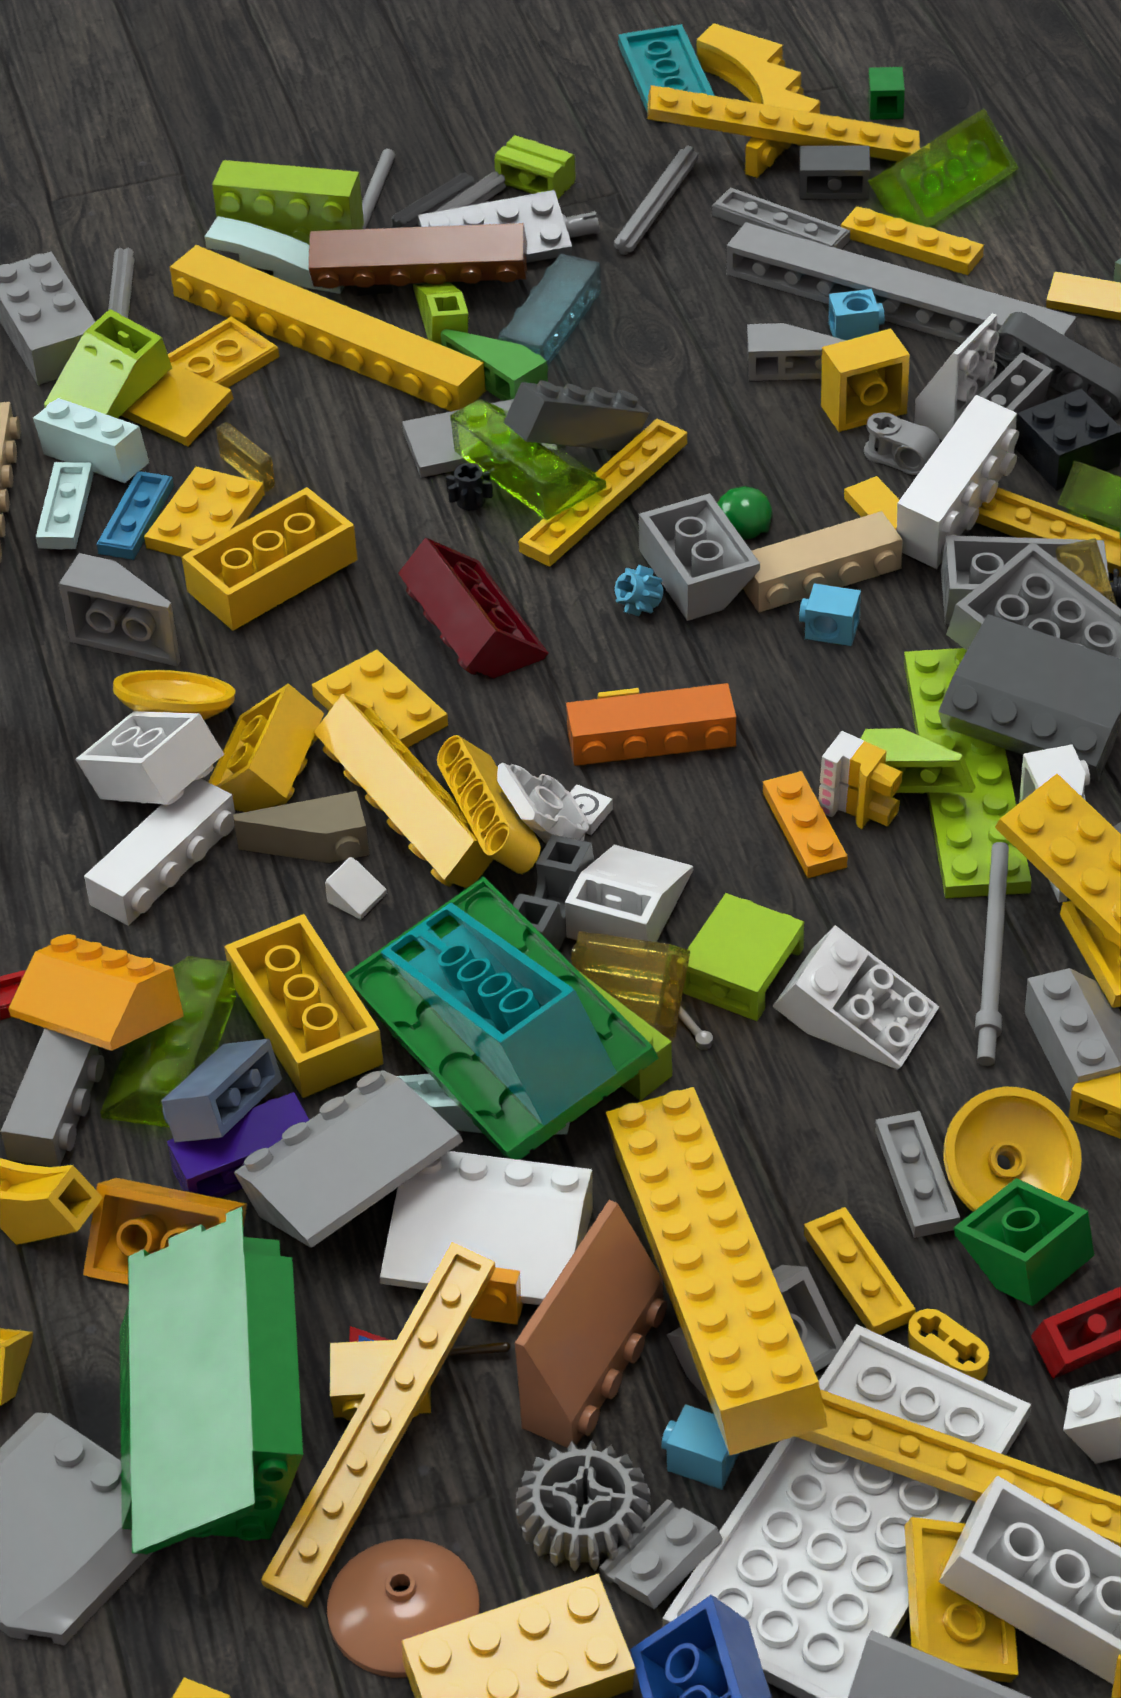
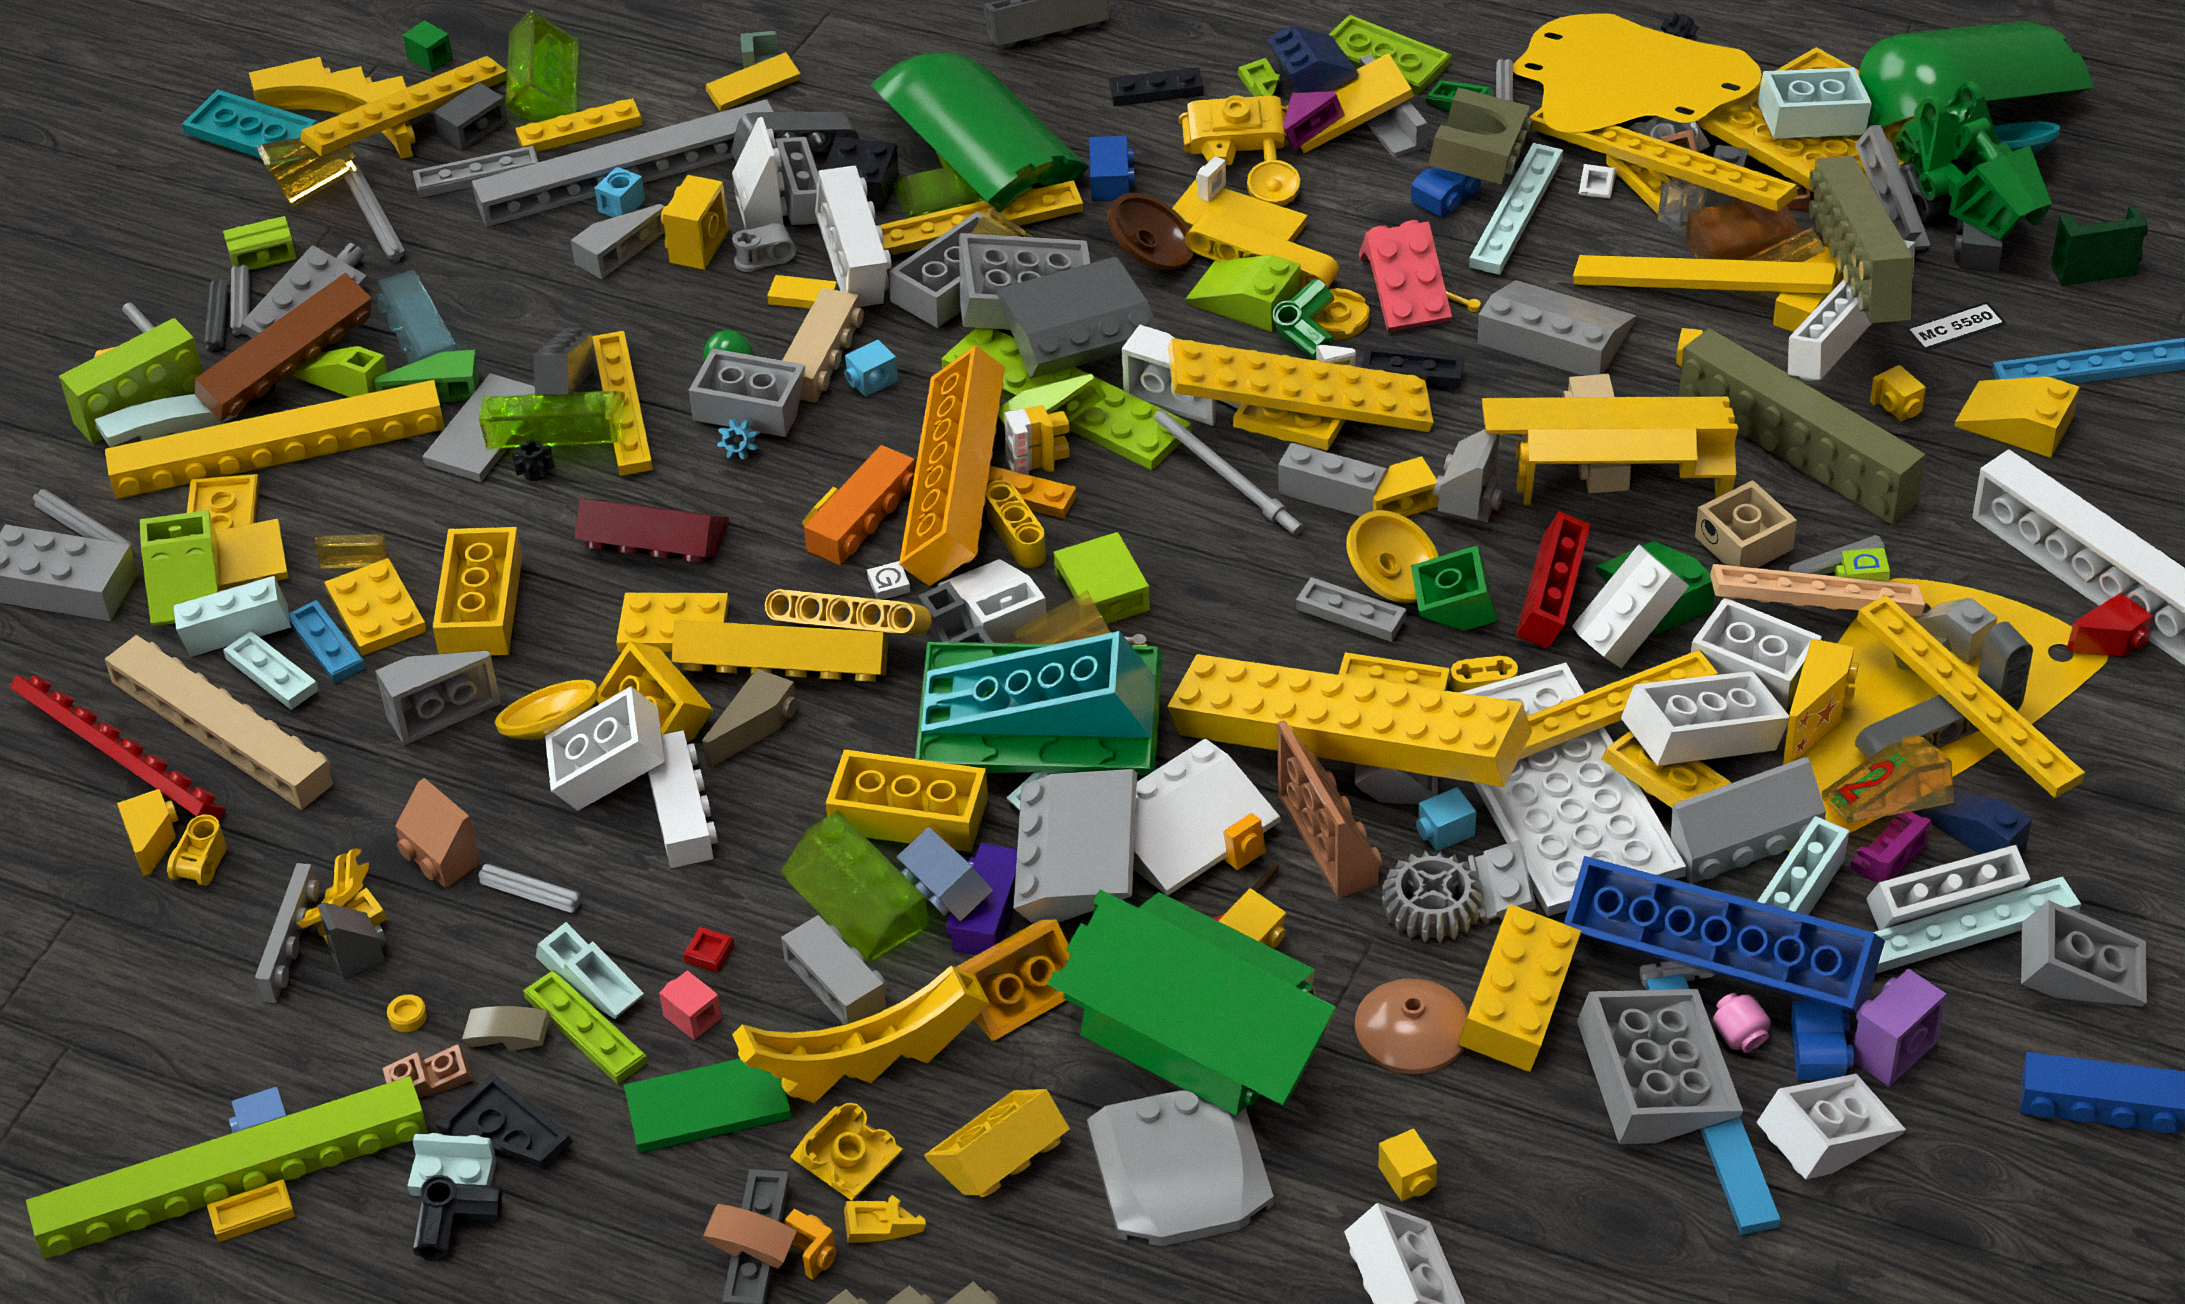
camera: 50 degrees left, 0 degrees up
light orange slope [9,934,184,1051] -> none
yellow plate [261,1242,496,1608] -> none
white slope [325,857,387,920] -> none
white slope [497,763,589,844] -> none
white slope [773,925,939,1070] -> none
none -> clear yellow slope [256,138,357,206]
none -> light orange brick [899,345,1005,587]
none -> yellow beam [985,480,1046,568]

